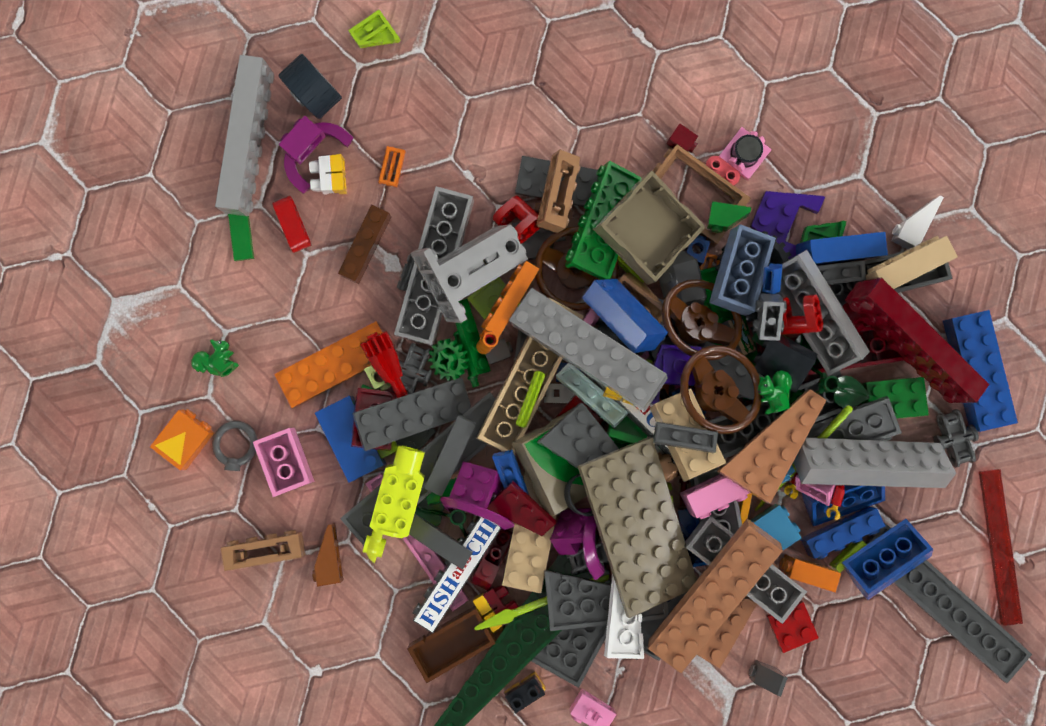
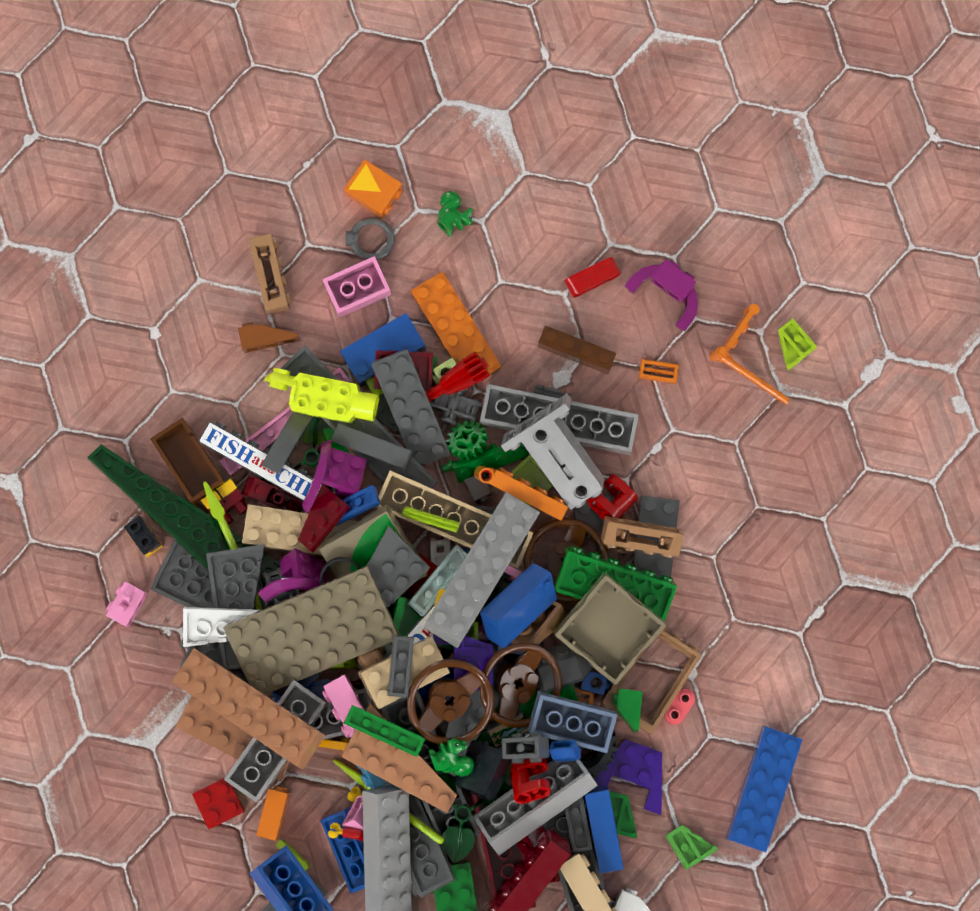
camera: 90 degrees right, 5 degrees down
light grey brick [215,55,274,216] -> none
green tile [228,214,254,262] -> none
black wheel [279,54,342,119] -> none
hips [309,154,347,195] -> none
dark red brick [666,124,698,153] -> none
piece [719,127,772,181] -> none
dark grey slope [749,660,788,697] -> none
dark azure brick [750,504,801,550] -> none
blue brick [801,506,885,560] -> none
none -> green plate [343,705,425,757]
none -> bright green wing [665,825,718,870]
none -> orange piece [709,304,790,405]
none -> blue brick [726,726,803,853]

